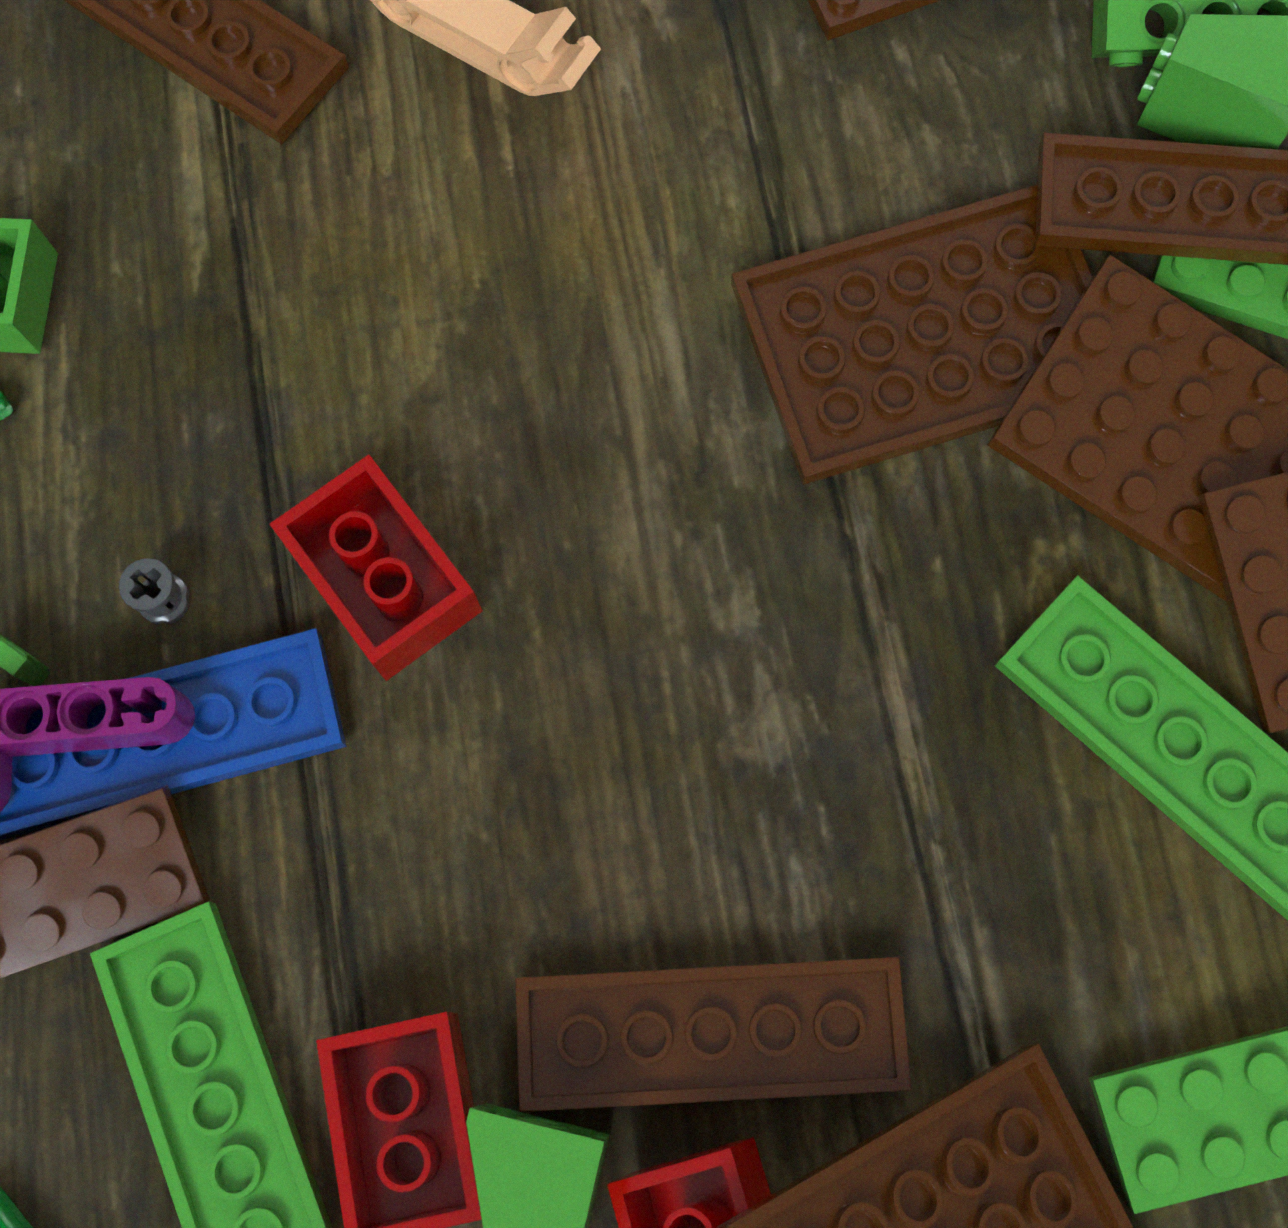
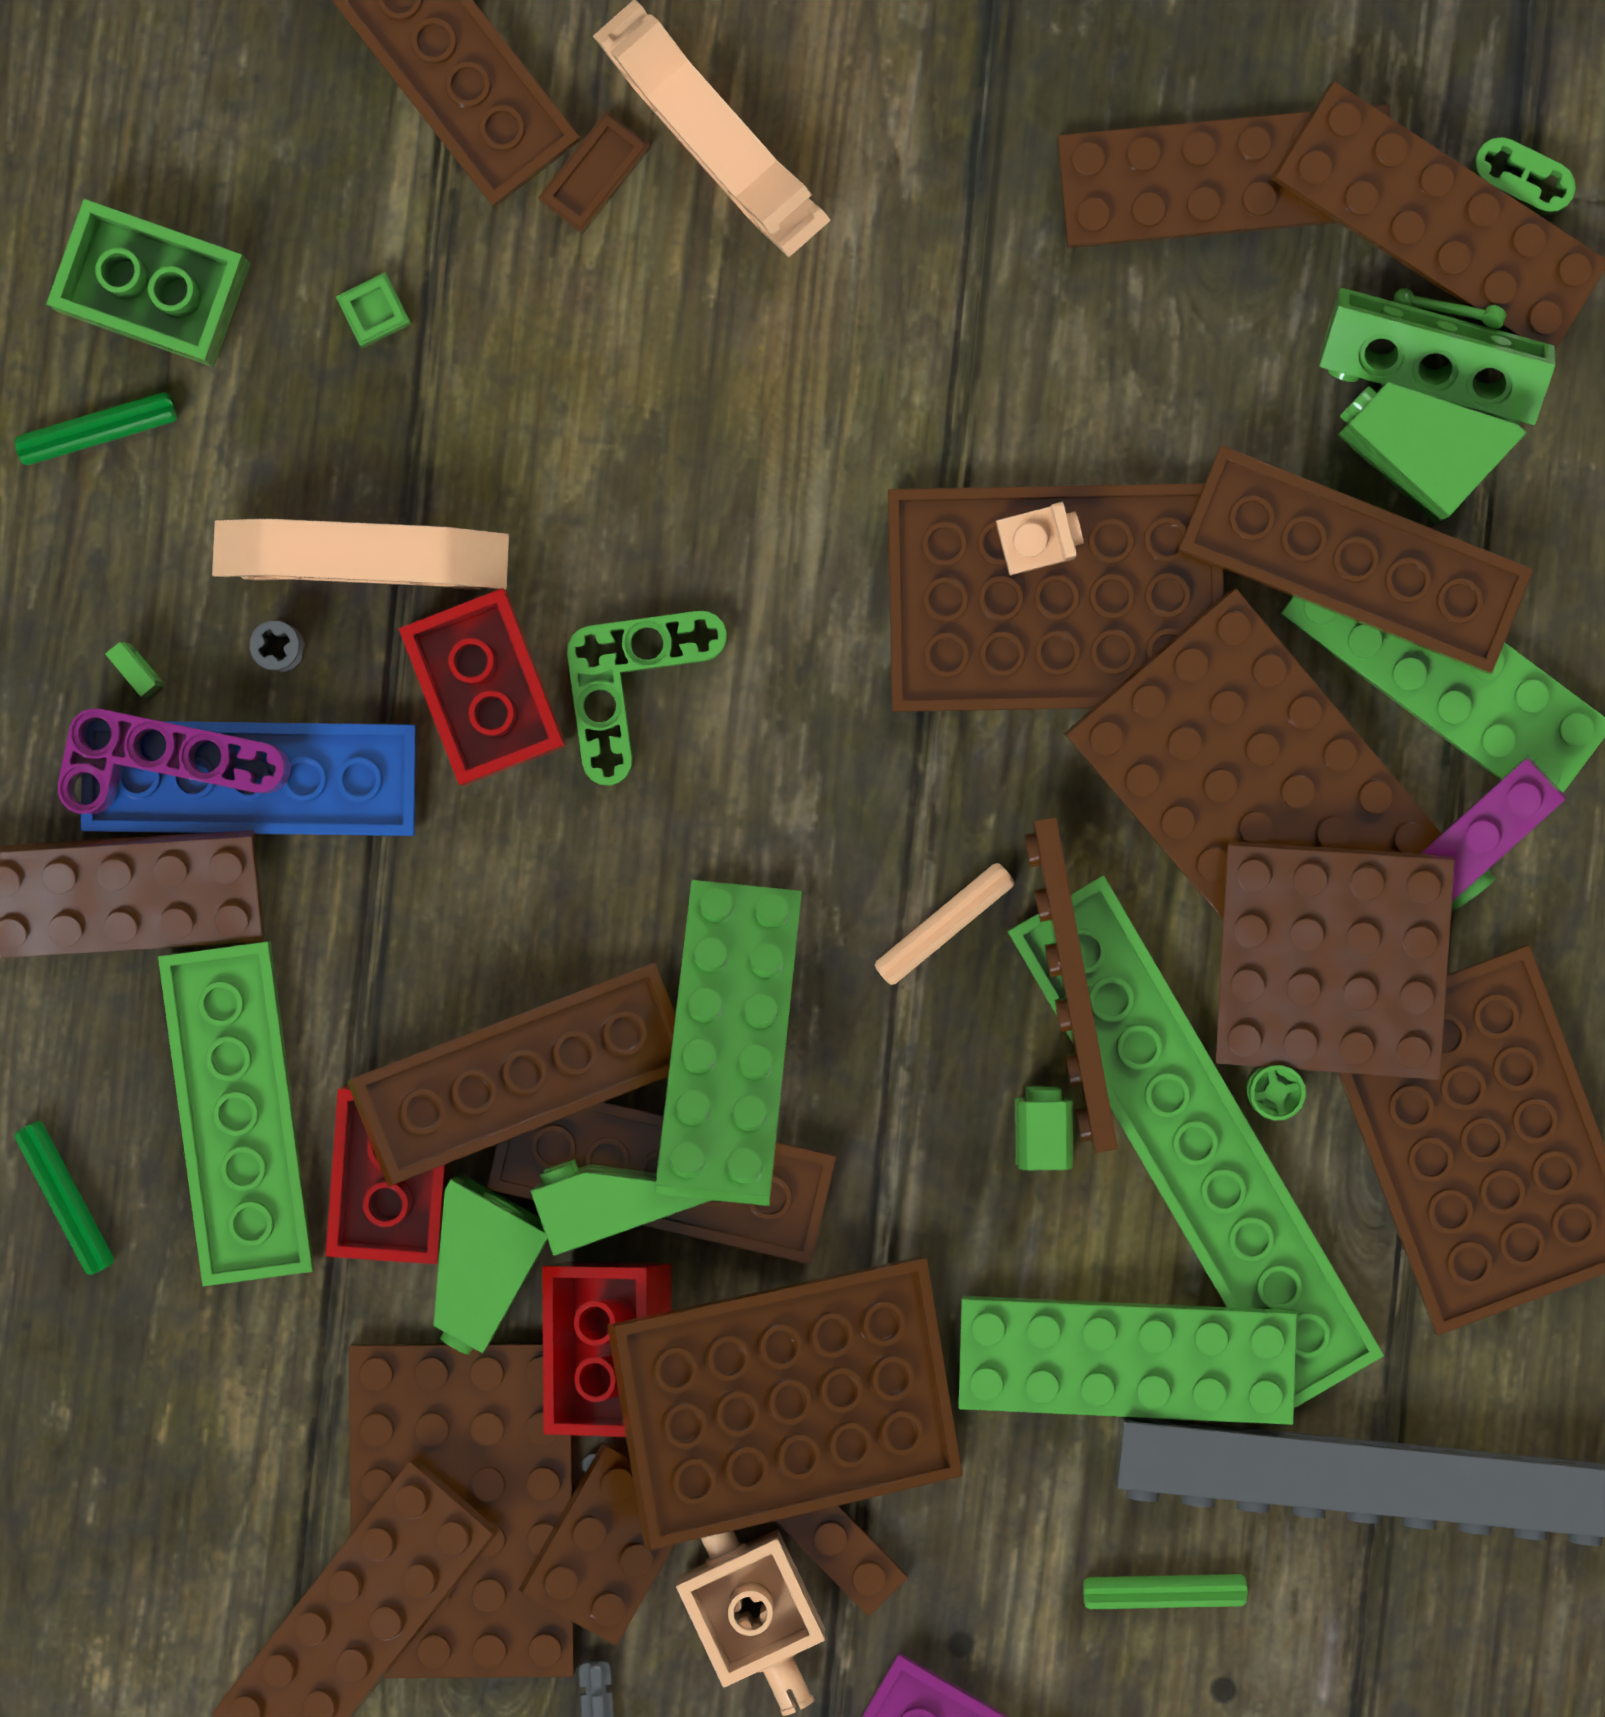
camera: 15 degrees right, 15 degrees up
none -> light nougat piece [212,519,509,590]
none -> bright green tile [336,272,411,348]
none -> reddish brown plate [347,963,676,1187]
none -> bright green slope [531,1159,711,1256]
none -> reddish brown tile [538,111,650,234]
none -> bright green beam [567,611,727,786]
none -> bright green plate [656,880,802,1206]
none -> light nougat axle [875,863,1015,985]
none -> light nougat bracket [995,502,1084,576]
none -> bright green brick [1015,1086,1073,1170]
none -> reddish brown plate [1024,817,1118,1153]

